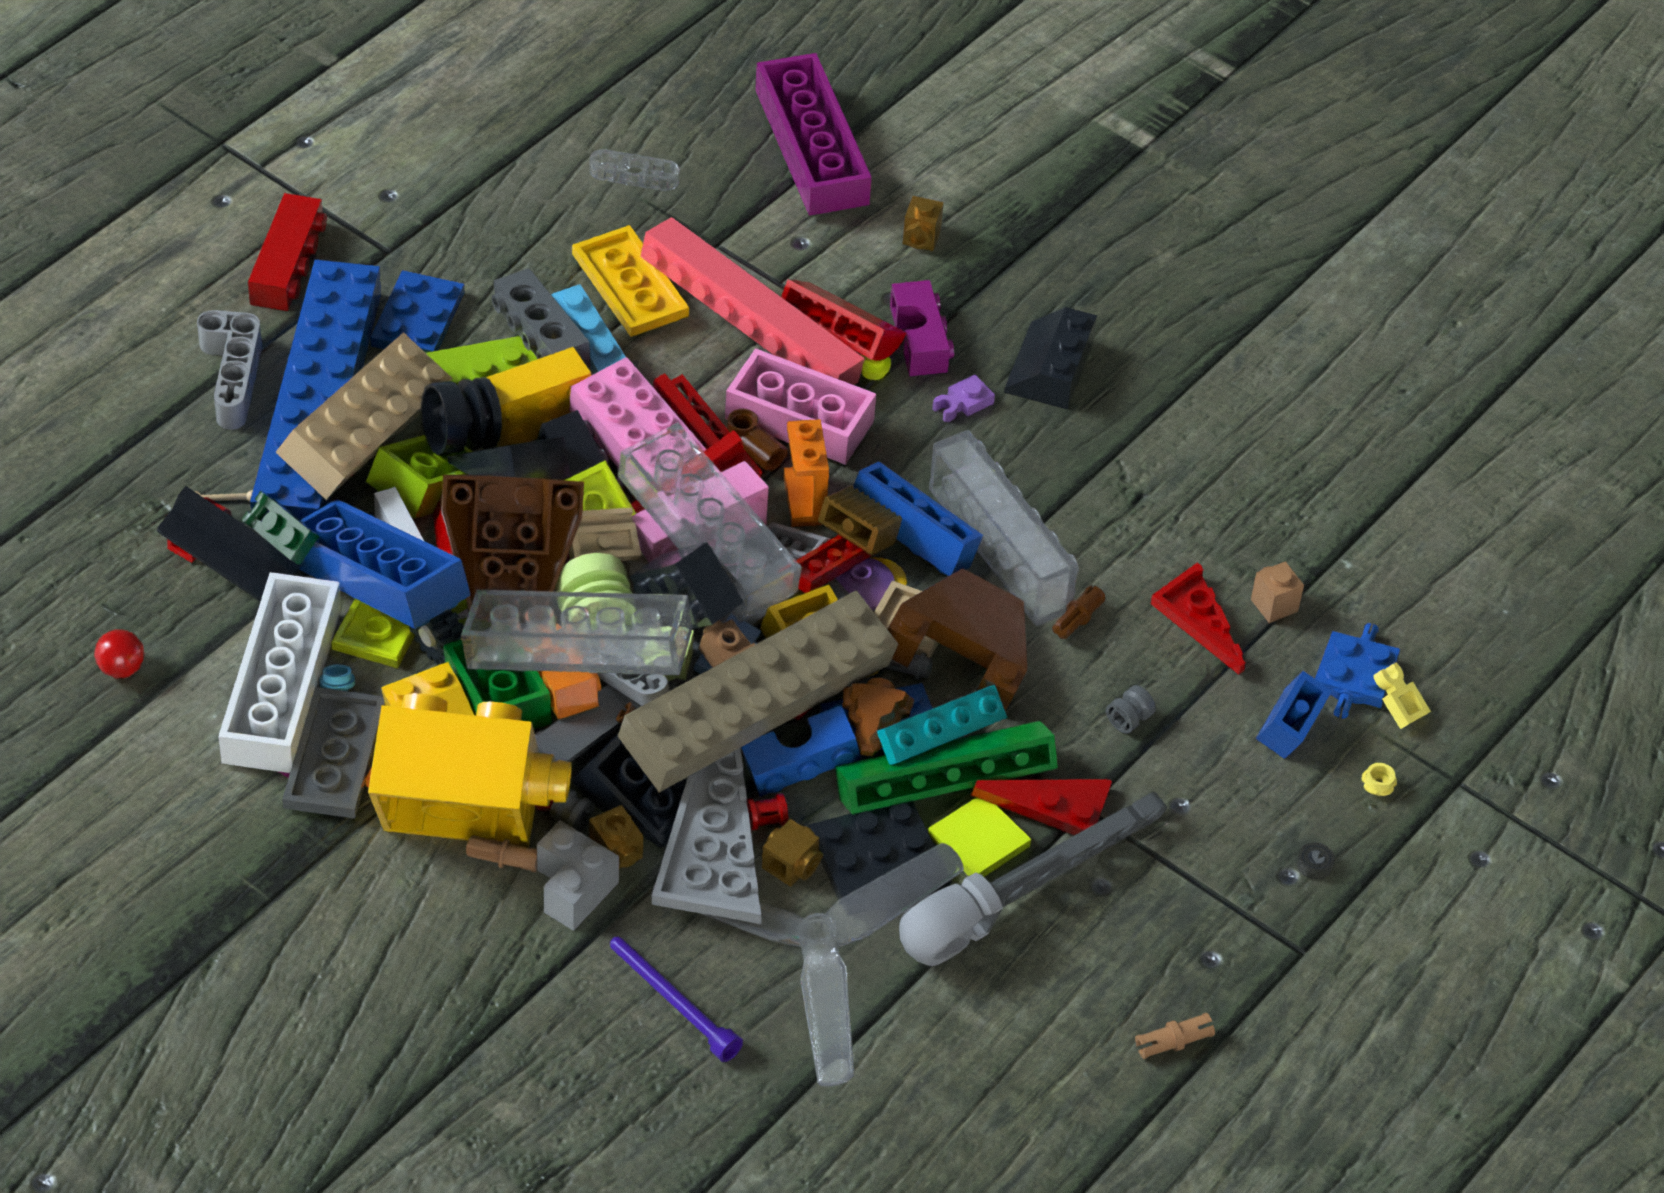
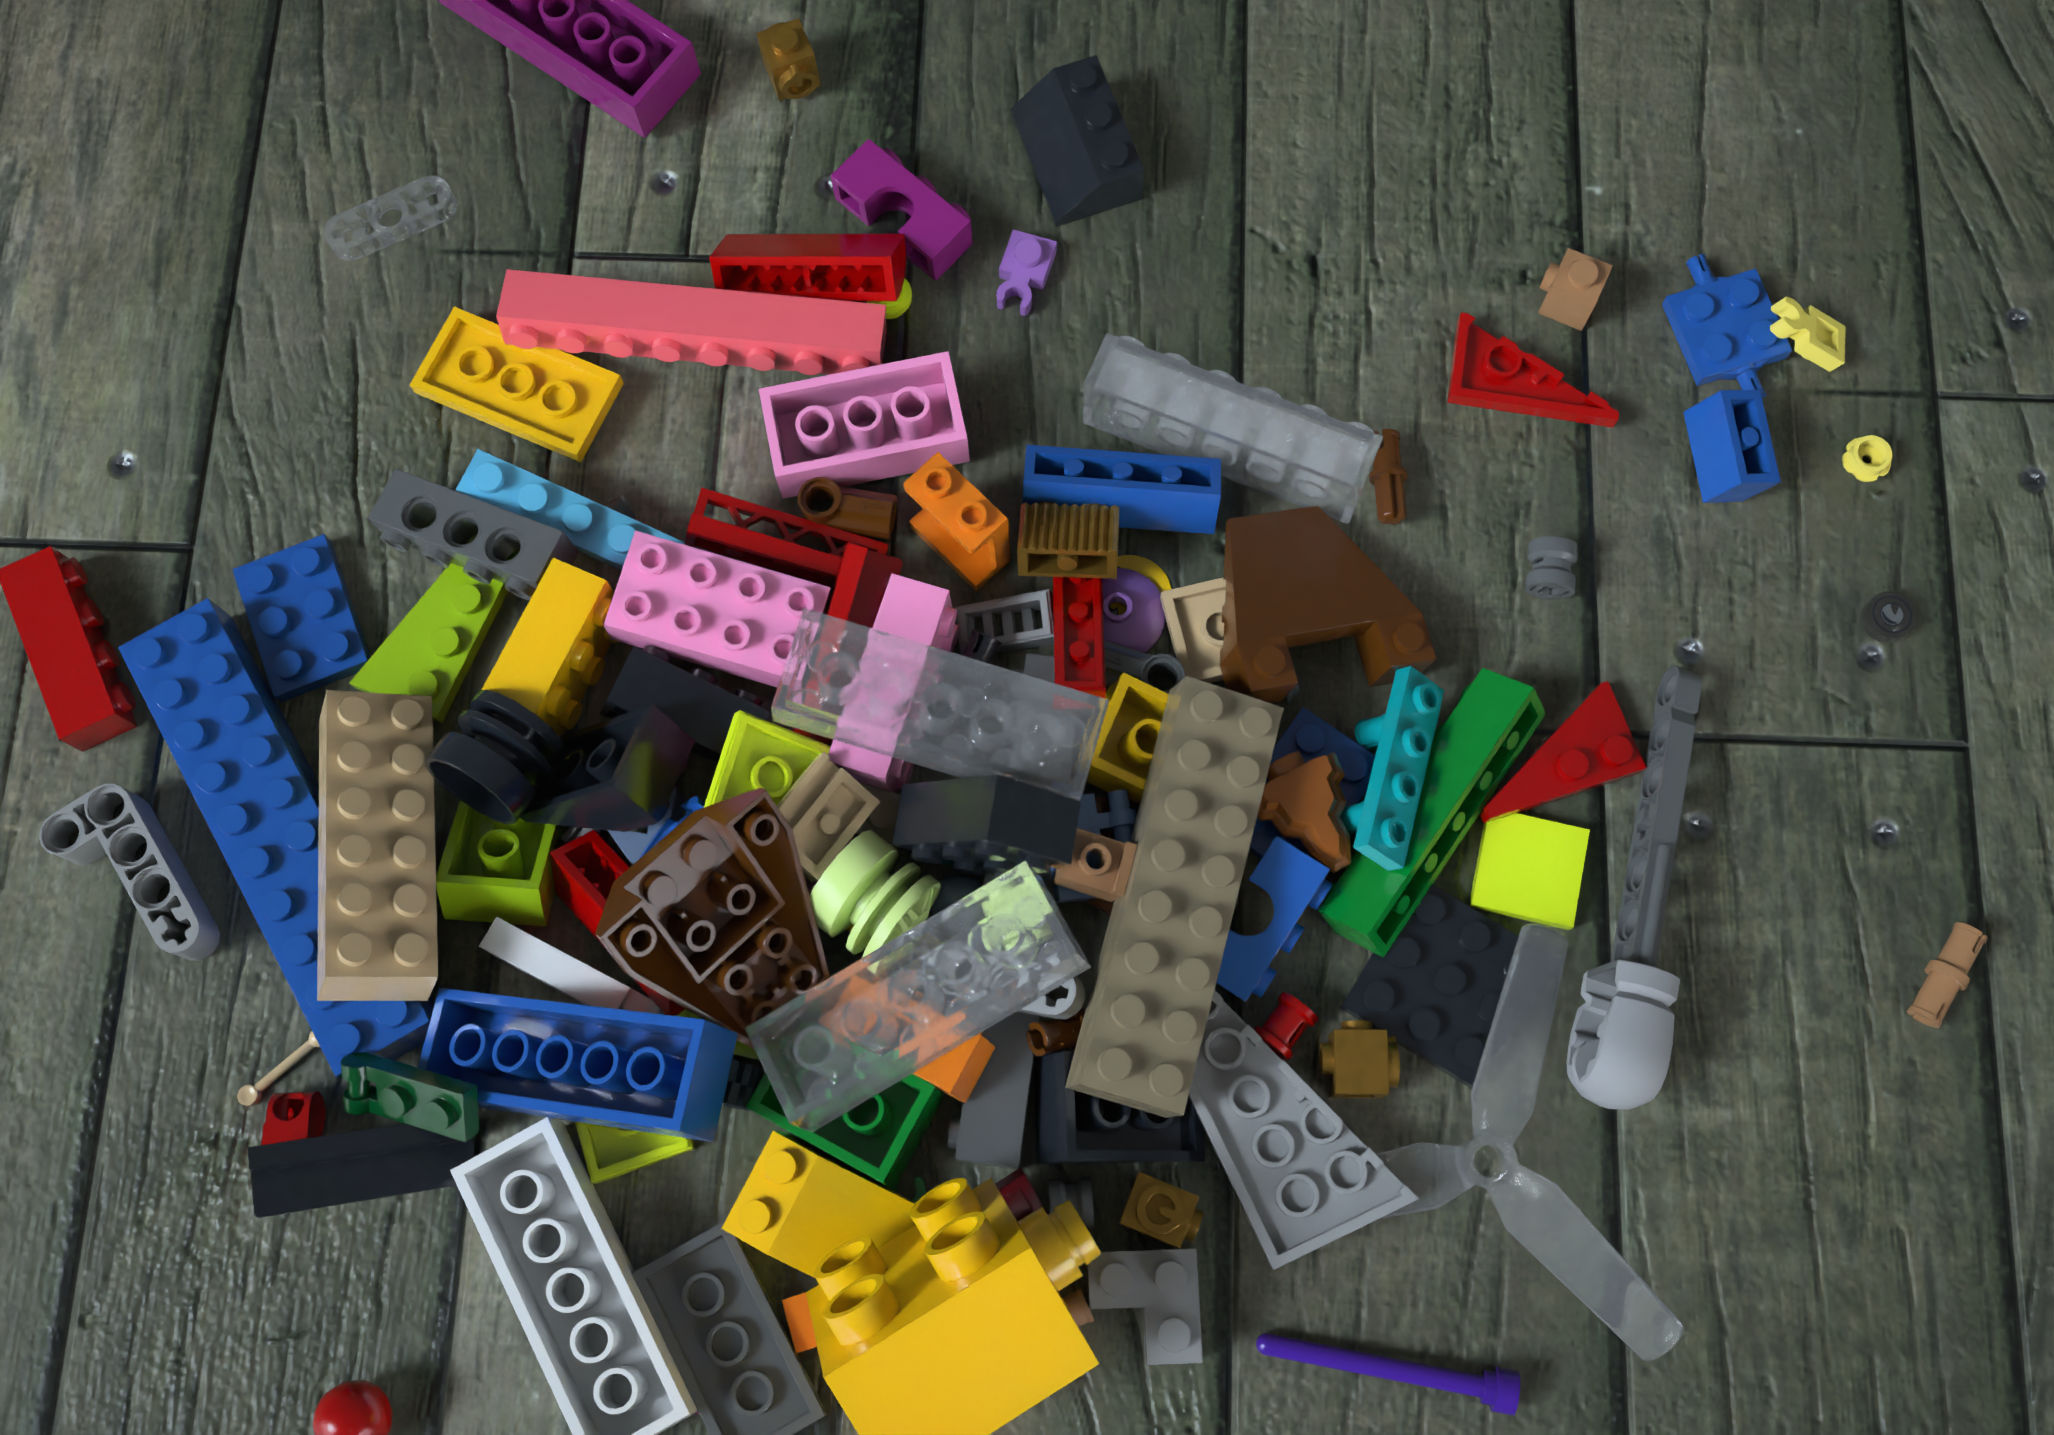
camera: 30 degrees left, 25 degrees up
medium azure plate [319,664,355,691] -> none

